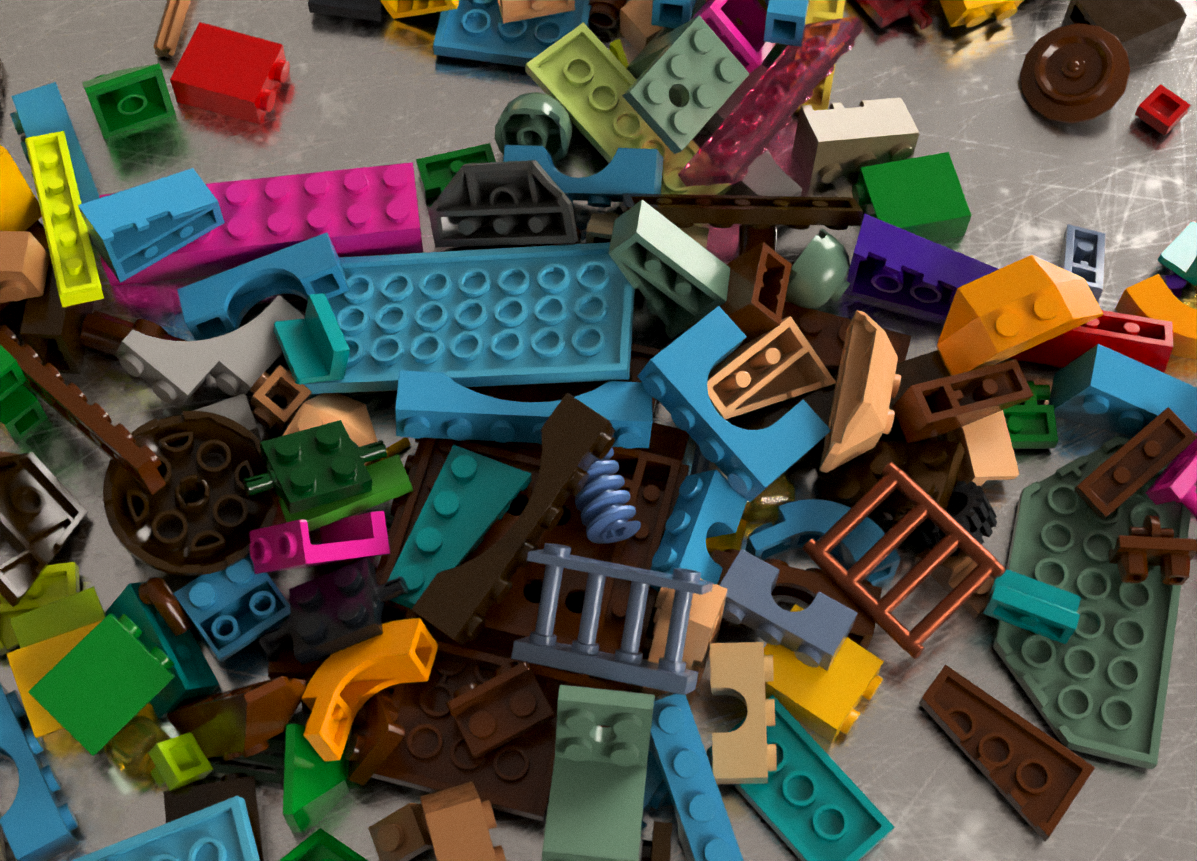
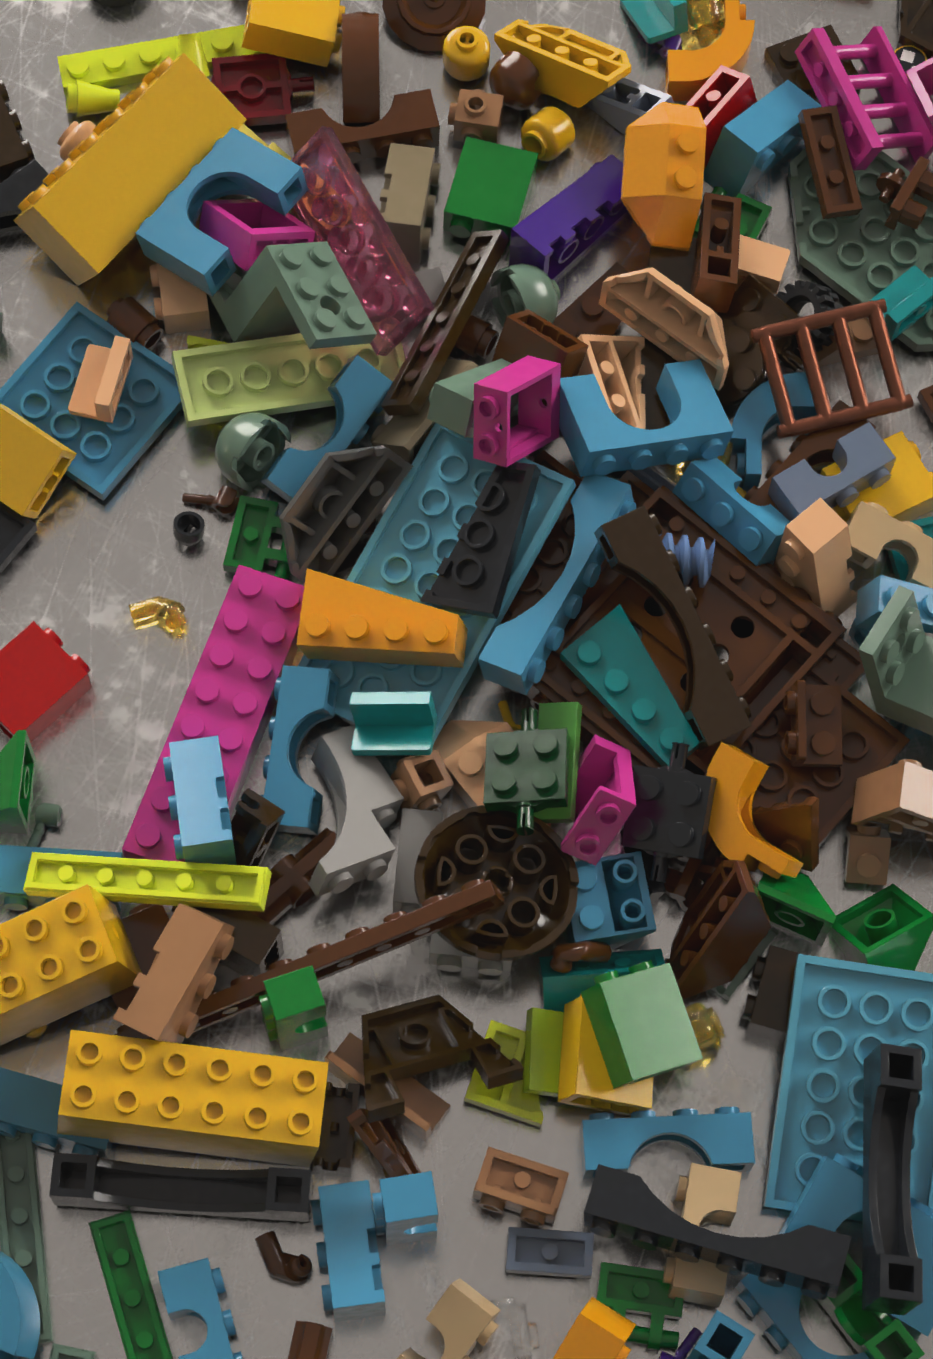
camera: 65 degrees left, 5 degrees up
lime tile [148,732,213,791] -> none
sand blue fence [511,543,713,695] -> none
none -> sand green hand [27,803,62,847]
none -> clear yellow arm [128,596,187,629]
none -> black hinge [173,511,205,546]
none -> reddish brown hand [182,486,239,516]
none -> dark brown hinge [231,788,285,867]
none -> reddish brown arch [285,89,440,171]
none -> light orange wedge [296,568,468,668]
none -> reddish brown arch [342,12,380,123]
none -> black wing [420,462,541,619]
none -> yellow head [443,26,490,81]
none -> medium nougat brick [448,89,504,143]
none -> dark pink window [473,355,561,467]
none -> reddish brown hair [489,51,542,111]
none -> yellow wedge [494,19,631,108]
none -> yellow head [521,106,575,162]

